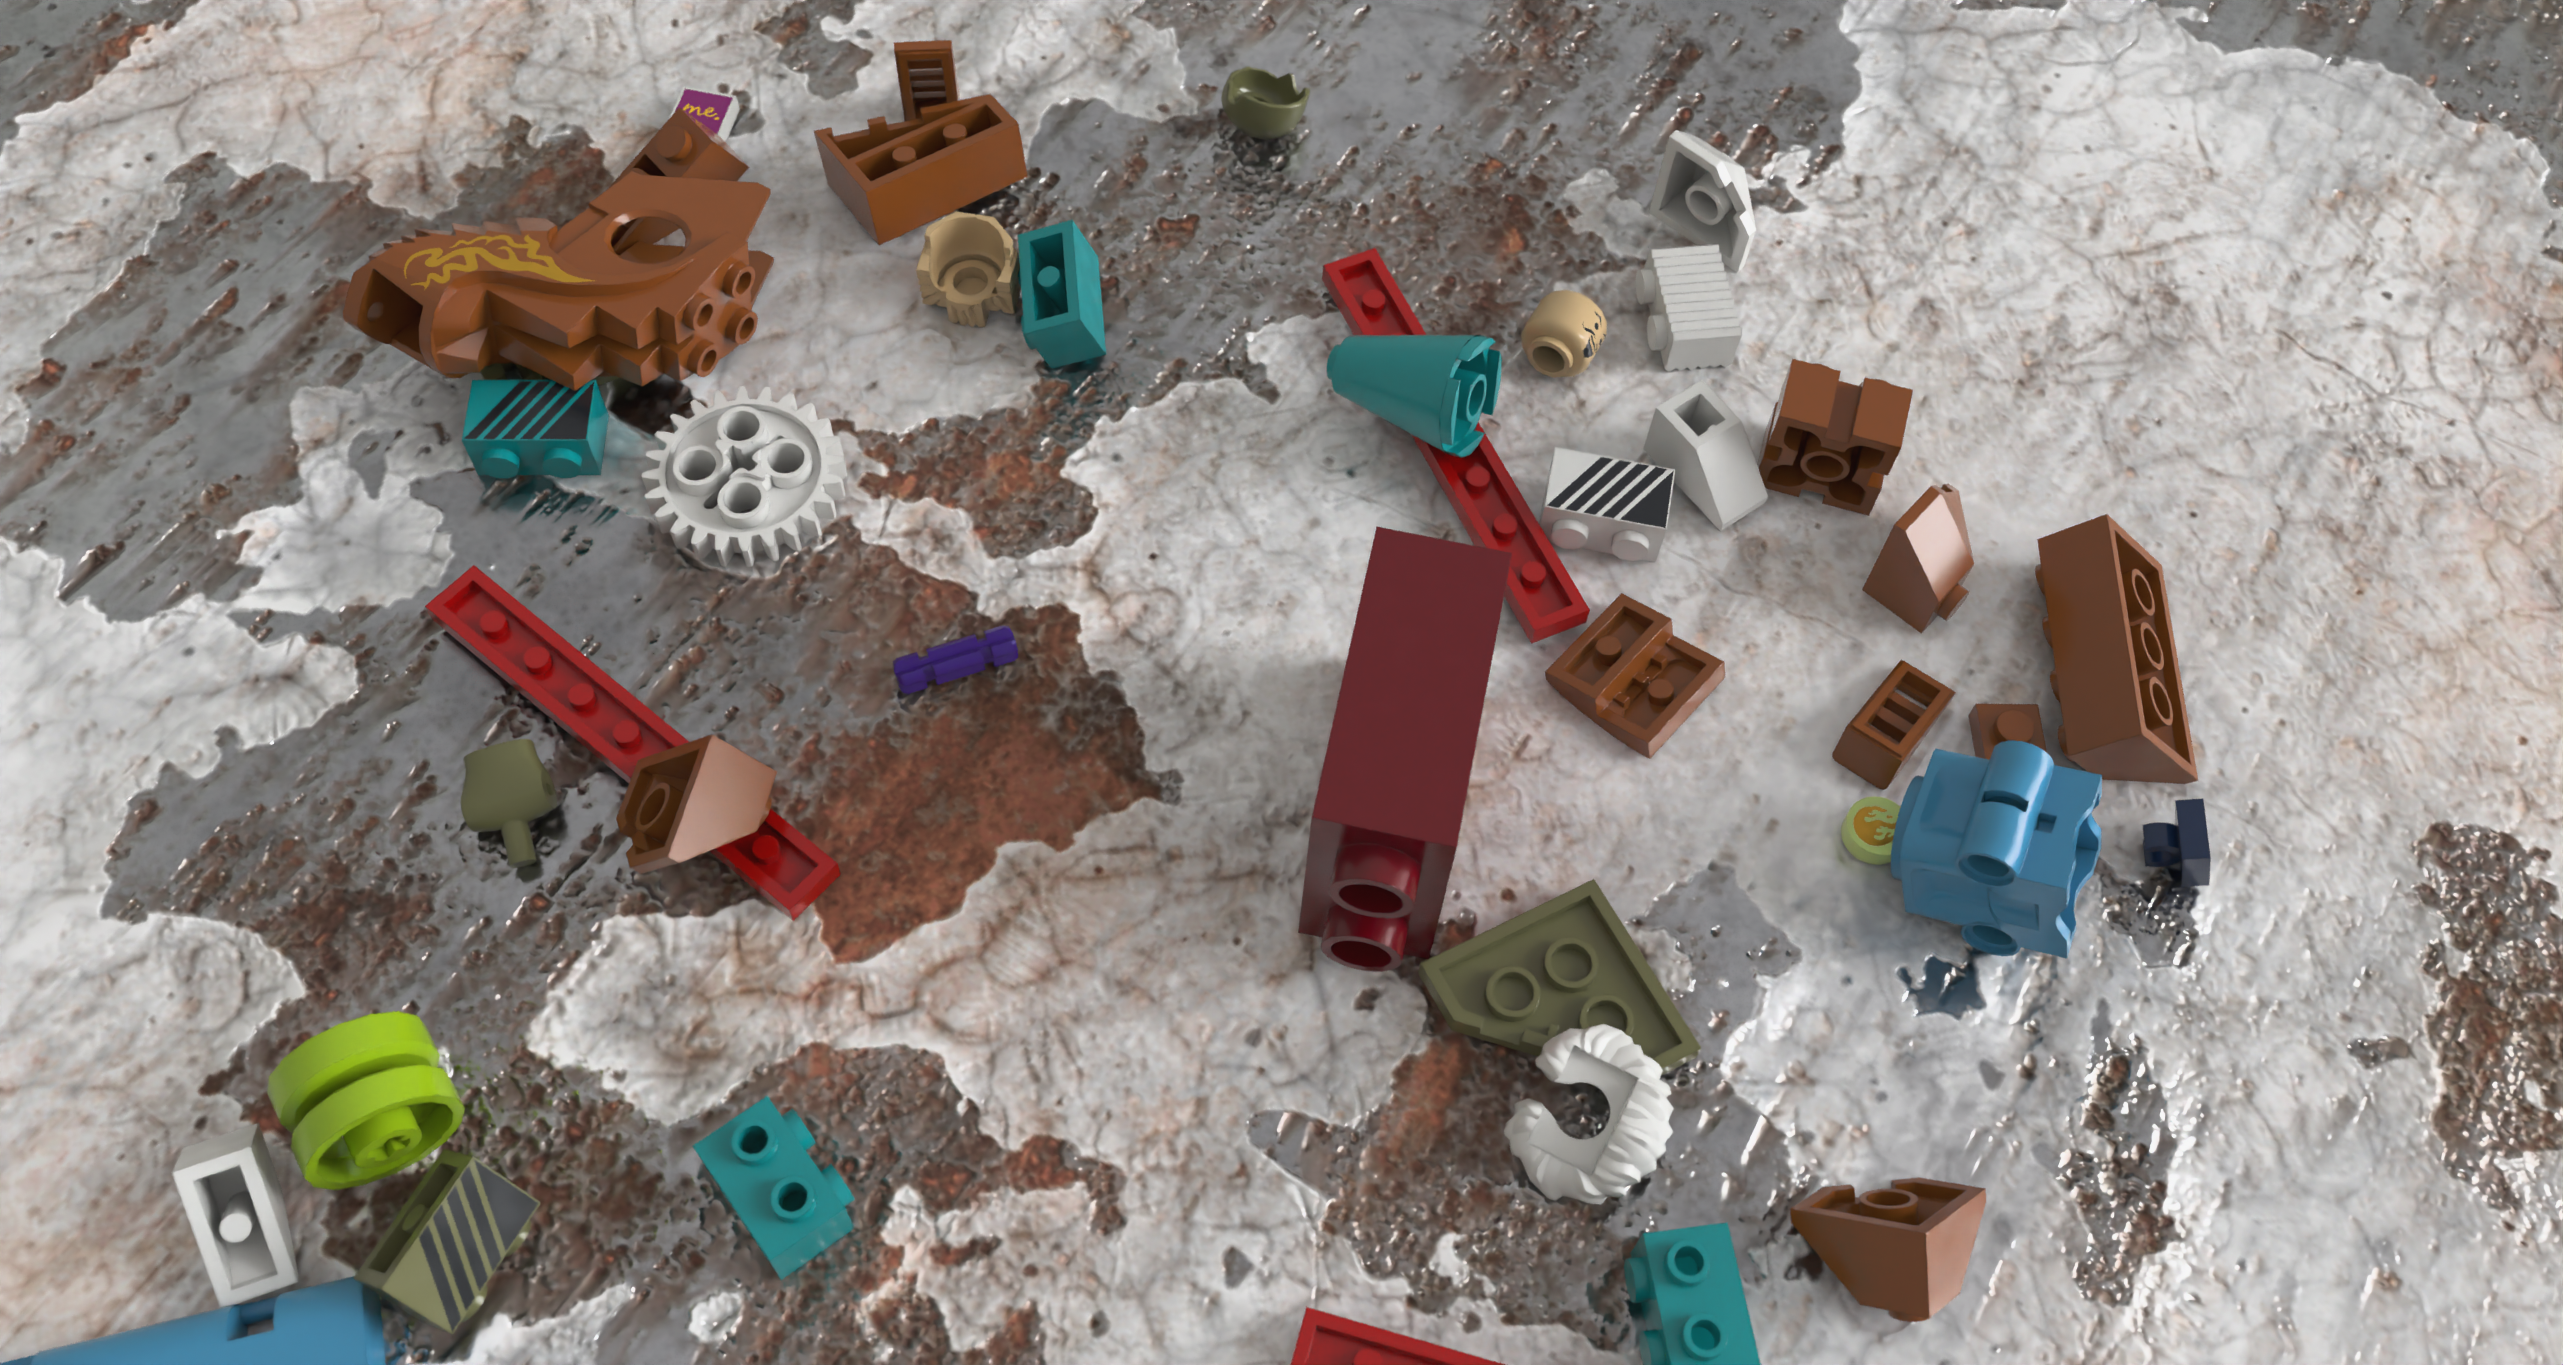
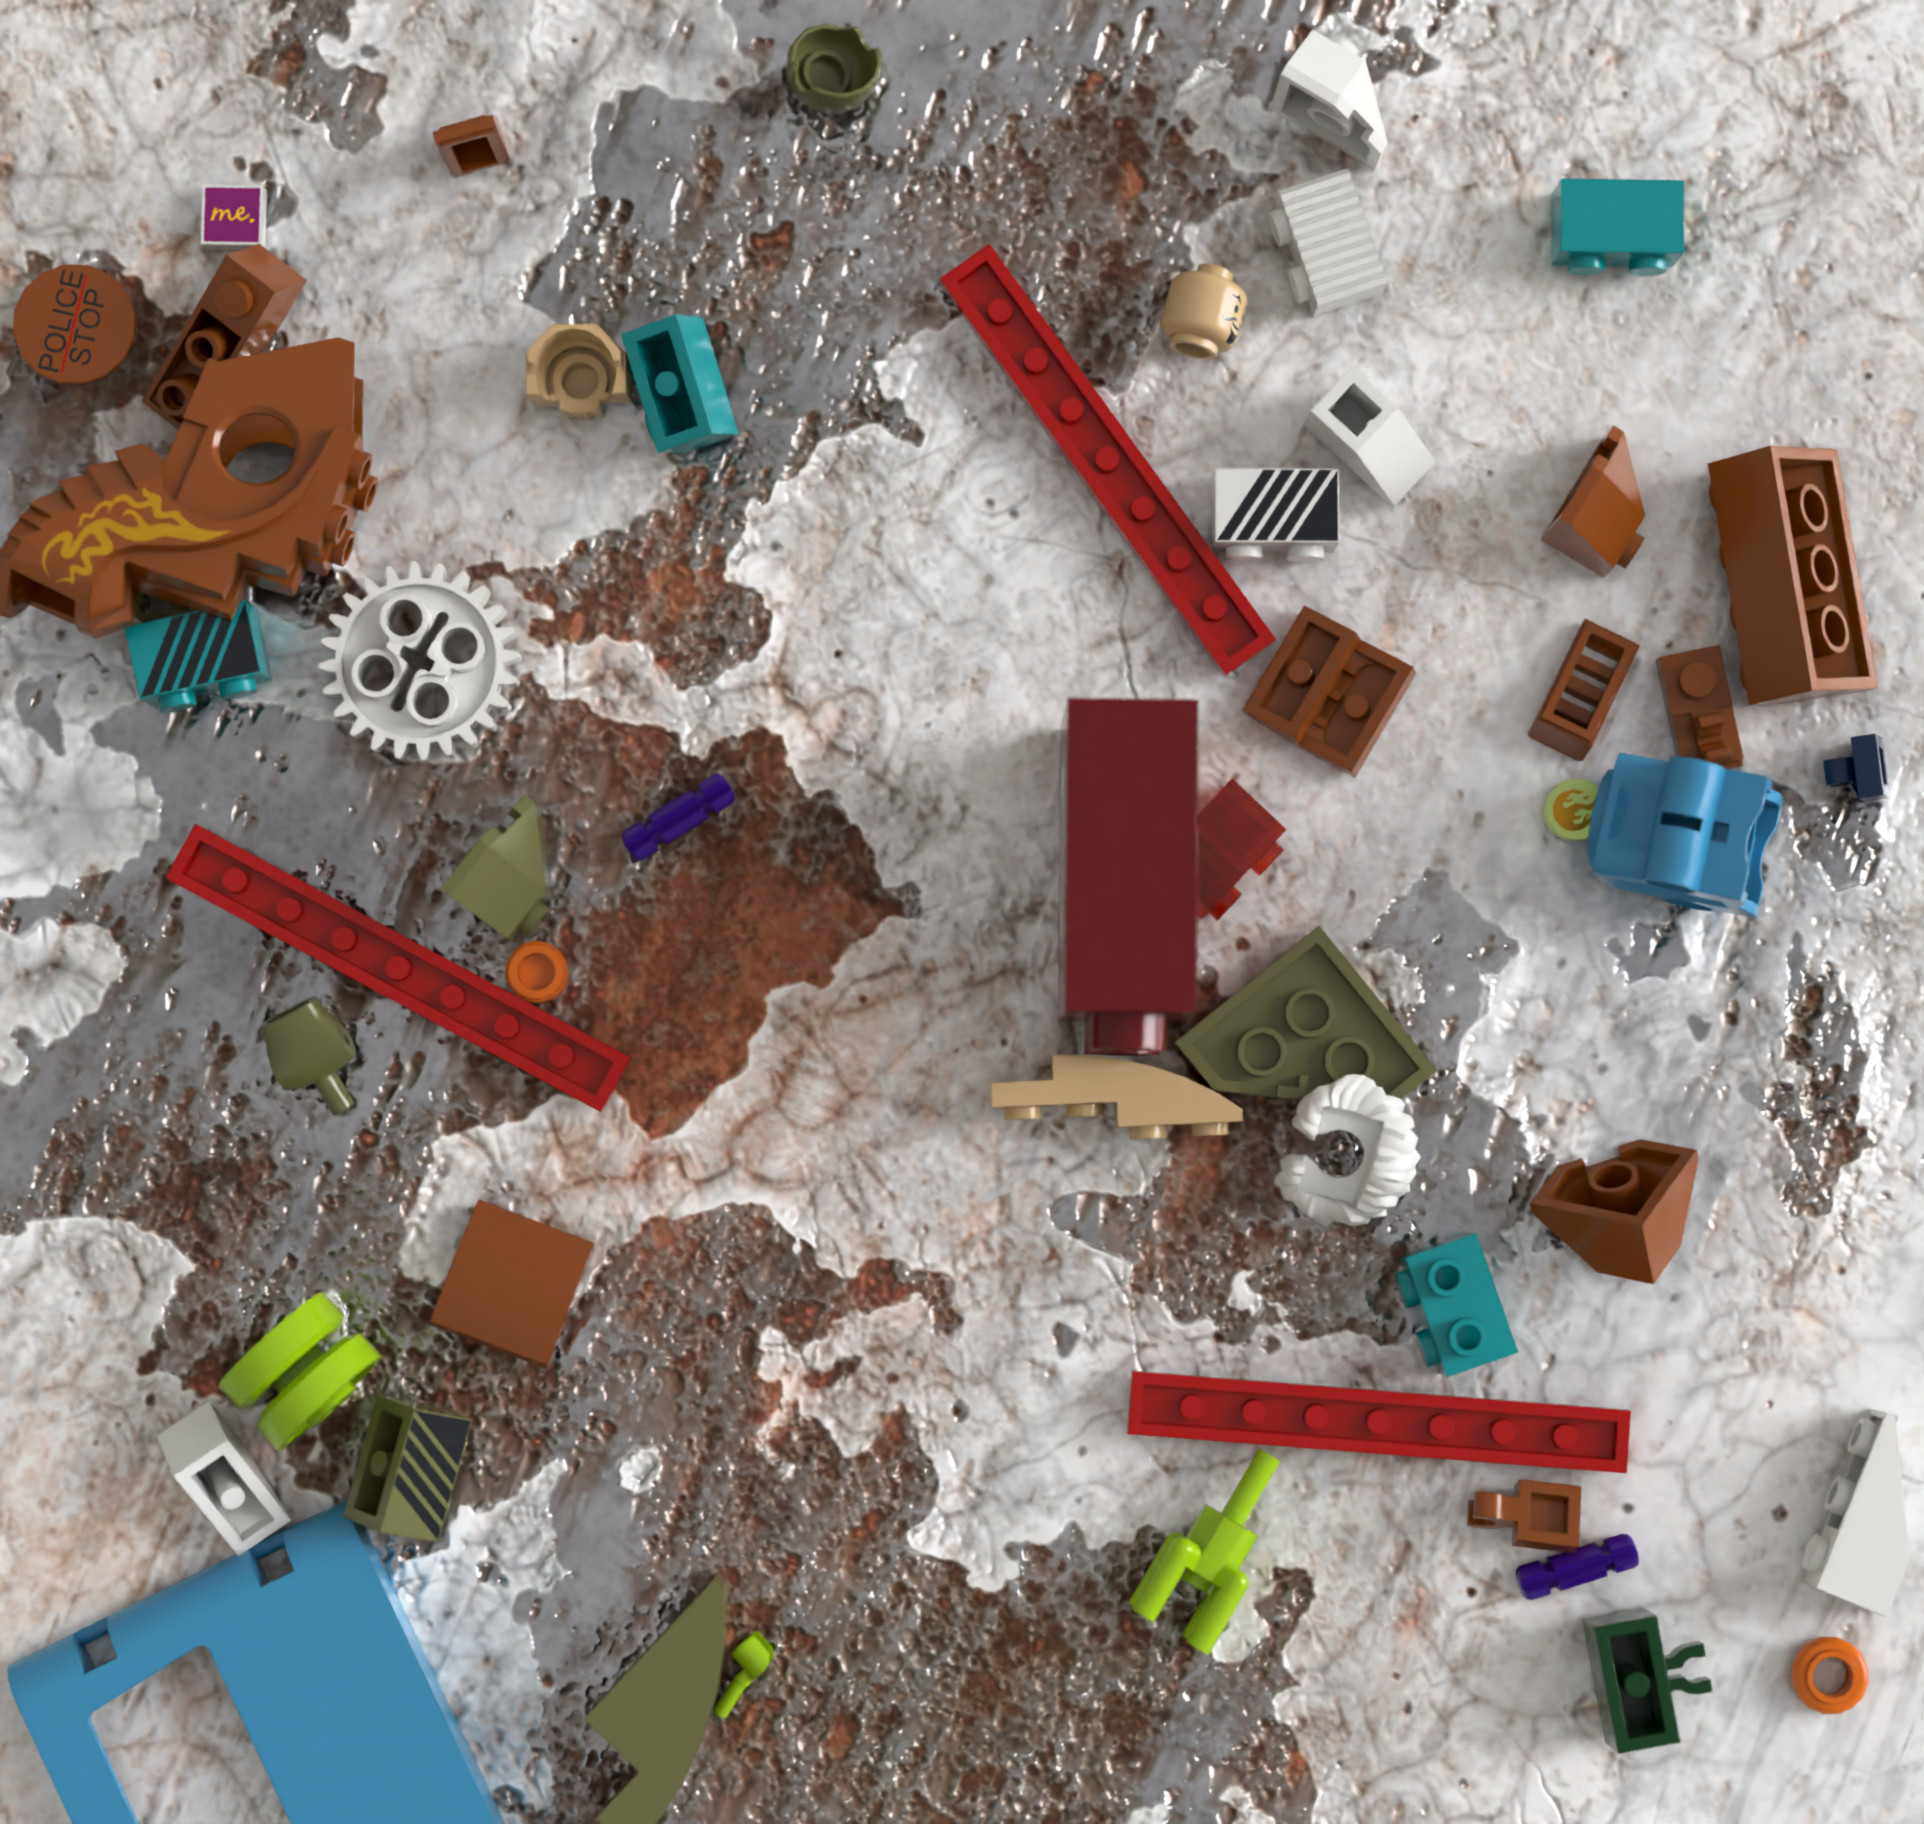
camera: 10 degrees left, 25 degrees up
dark orange slope [616,734,777,874] -> none
teal brick [693,1096,855,1280] -> none
dark orange wedge [814,94,1028,245] -> none
teal cone [1326,335,1502,458] -> none
dark orange brick [1757,359,1913,516] -> none
none -> dark orange piece [13,264,136,386]
none -> dark orange slope [430,1199,594,1369]
none -> olive slope [440,795,552,942]
none -> orange tile [506,941,569,1004]
none -> tan slope [990,1055,1243,1139]
none -> clear red slope [1197,779,1287,924]
none -> teal brick [1551,178,1684,276]

